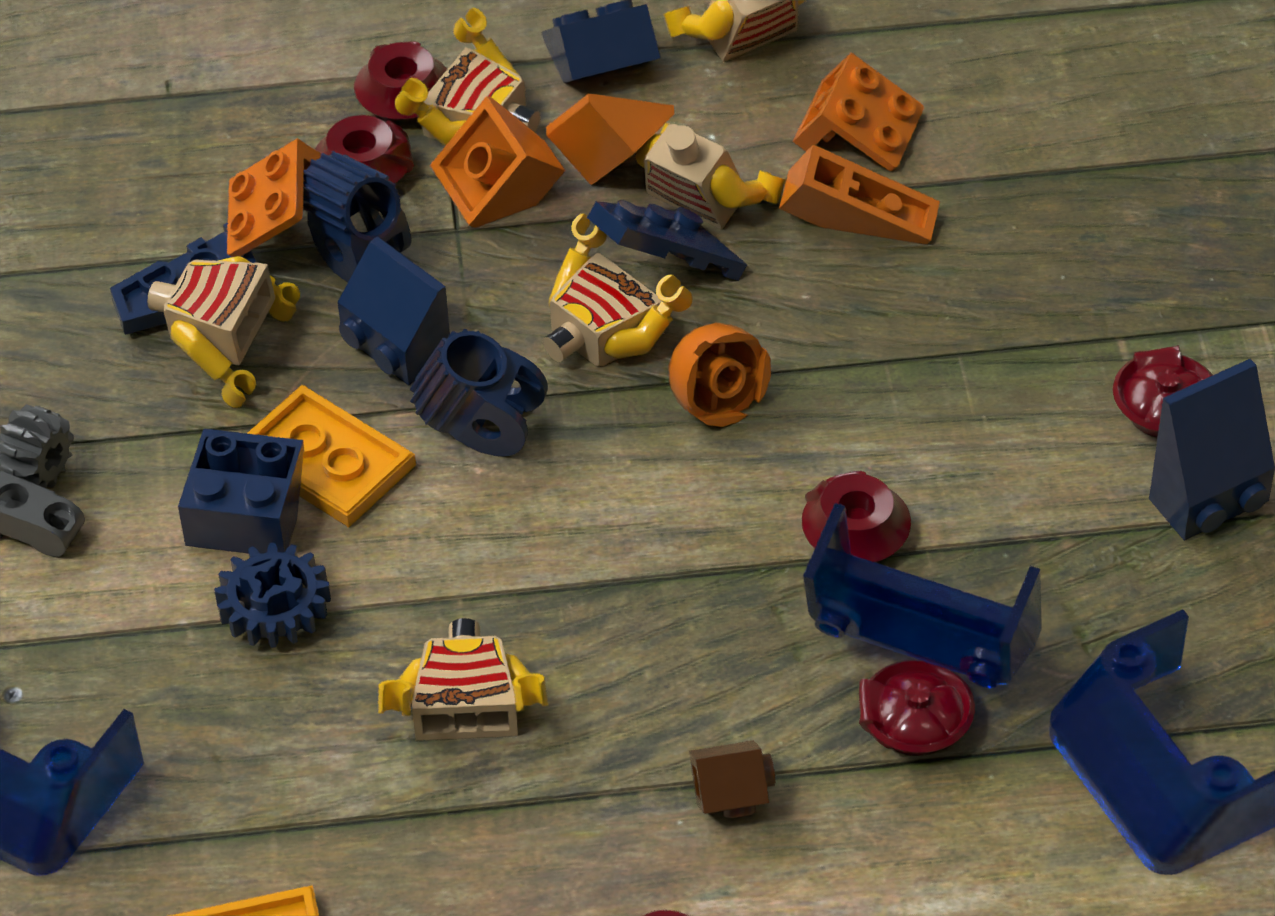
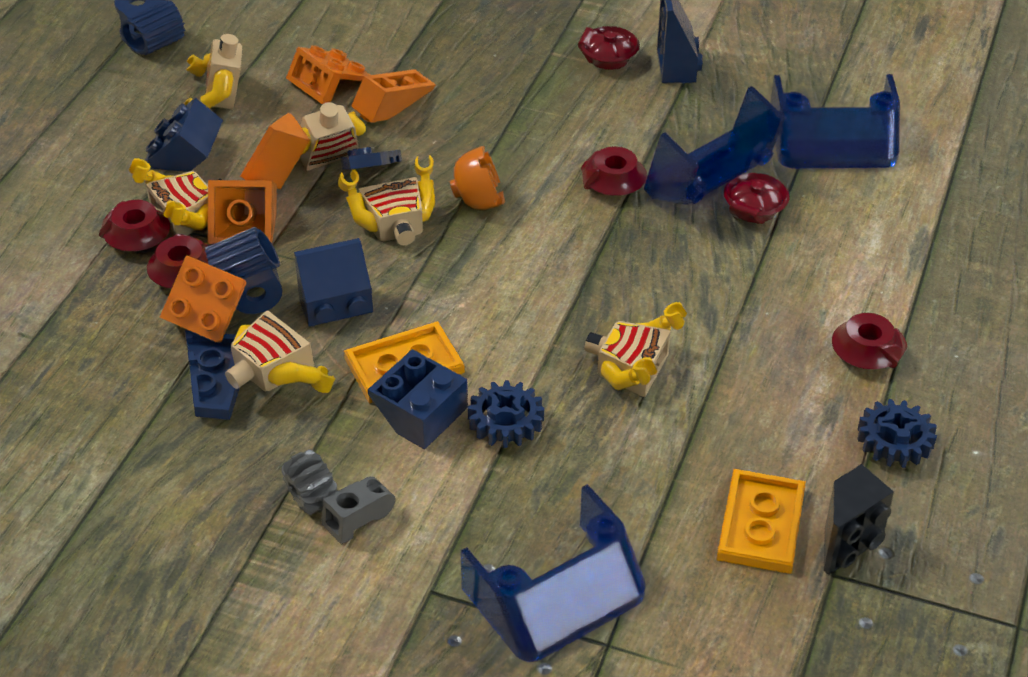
camera: 65 degrees left, 5 degrees down
dark blue piece [410,329,548,457] -> none
reddish brown brick [689,740,776,818] -> none

